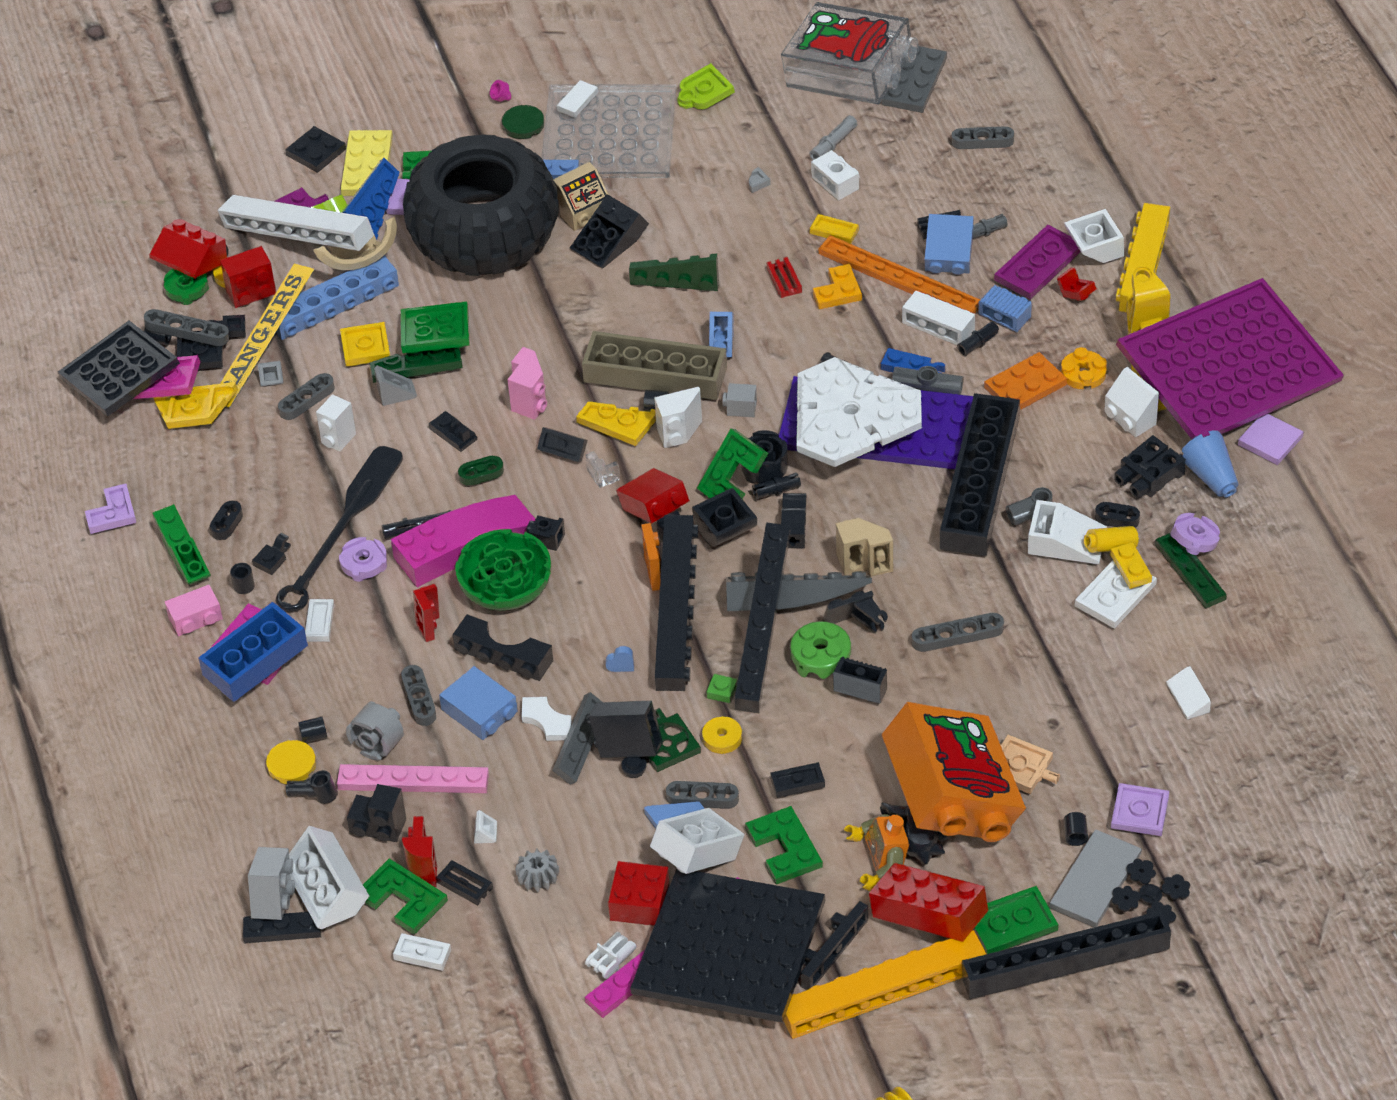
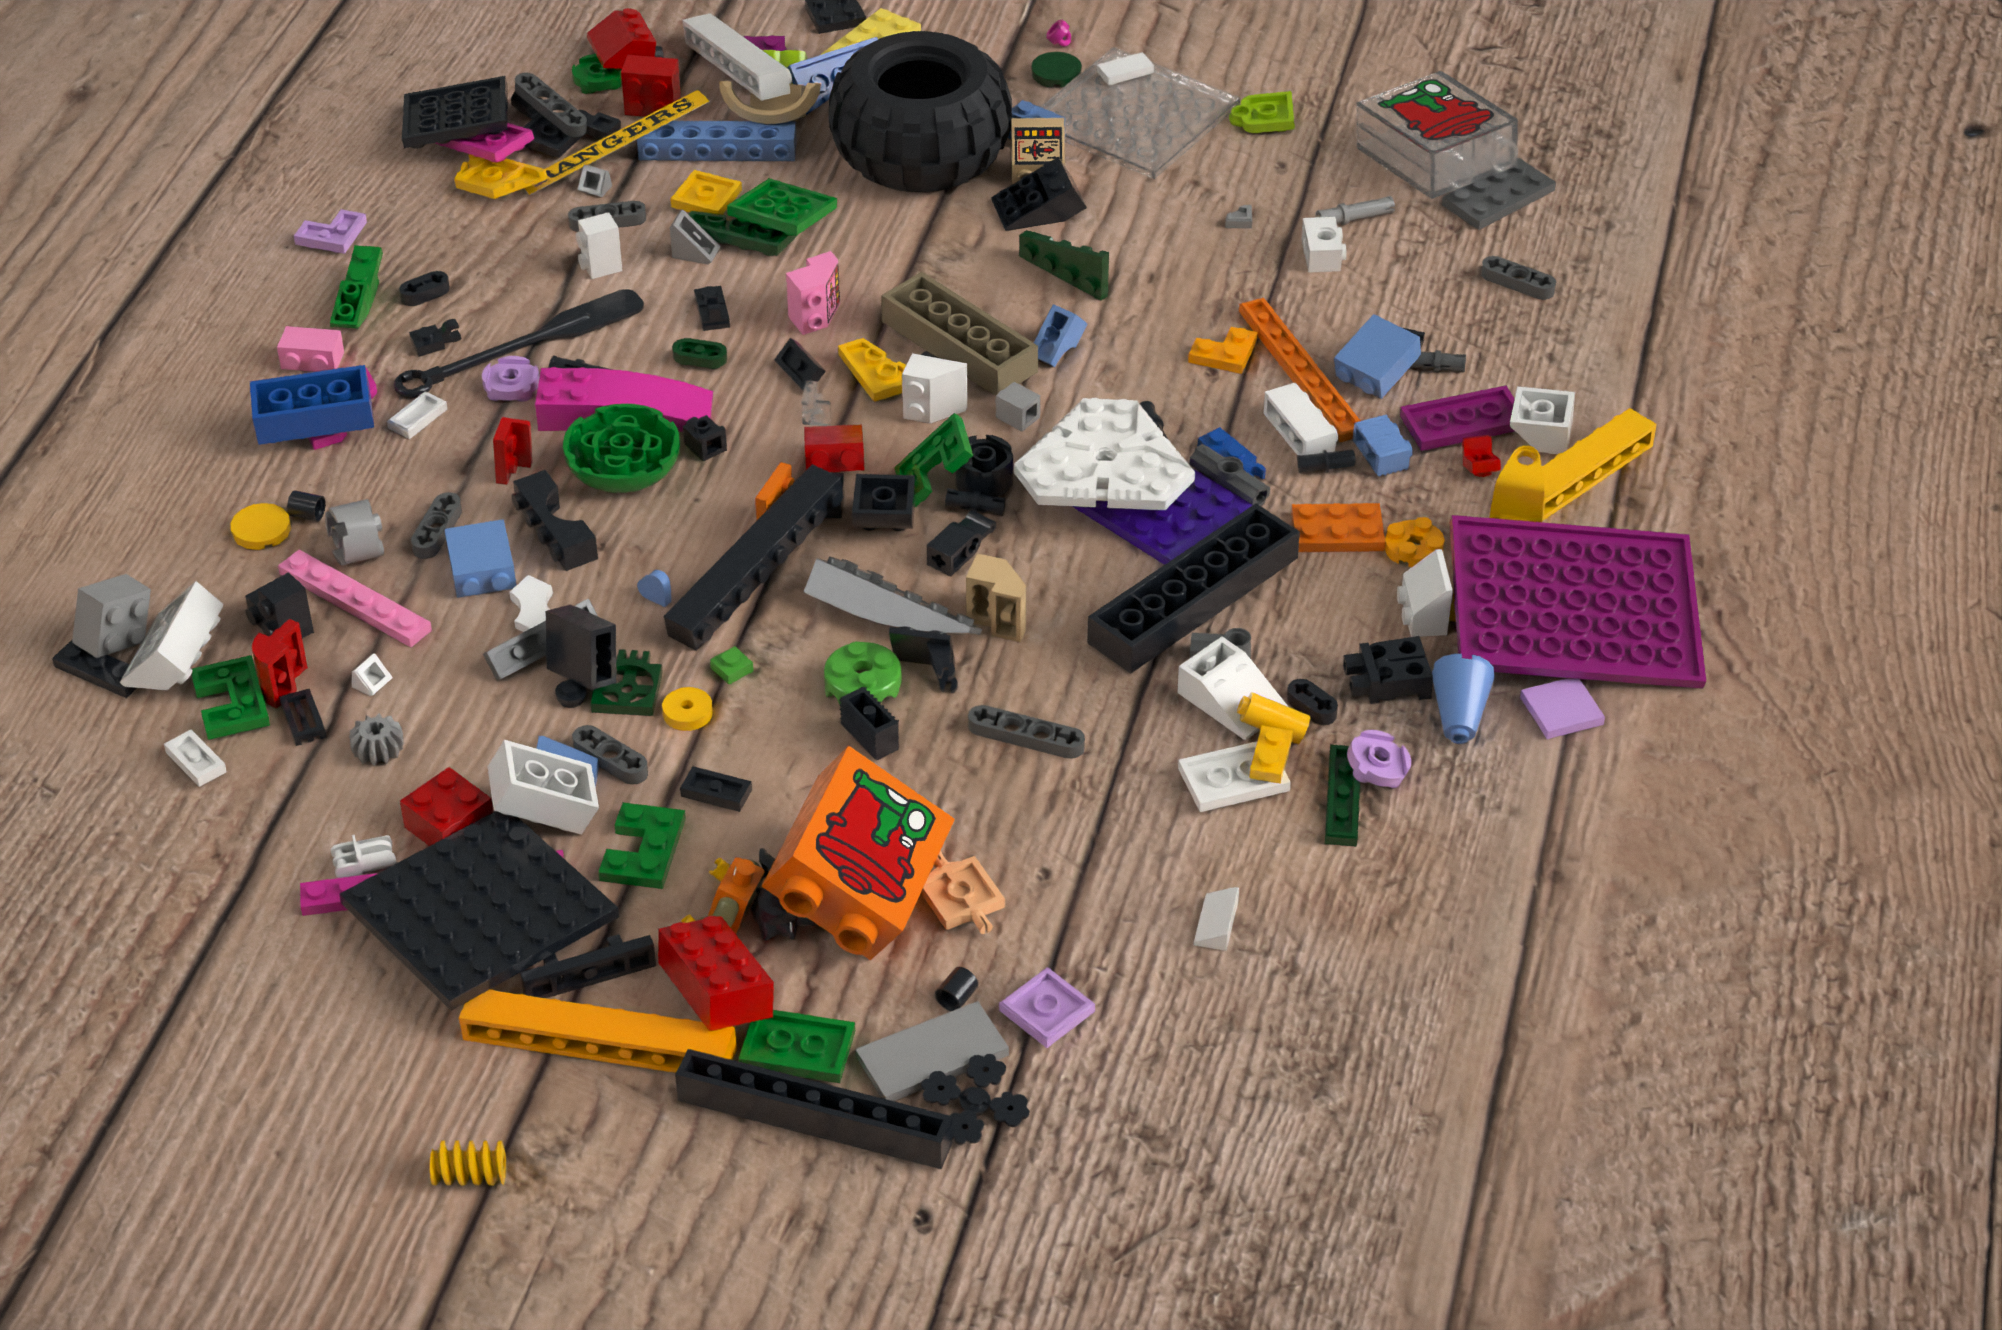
camera: 30 degrees right, 5 degrees down
black beam [230,563,255,594] -> none
black pin [286,770,338,804] -> none
black brick [735,522,790,713] -> none
red tile [766,257,802,298] -> none
yellow tile [810,214,859,244] -> none

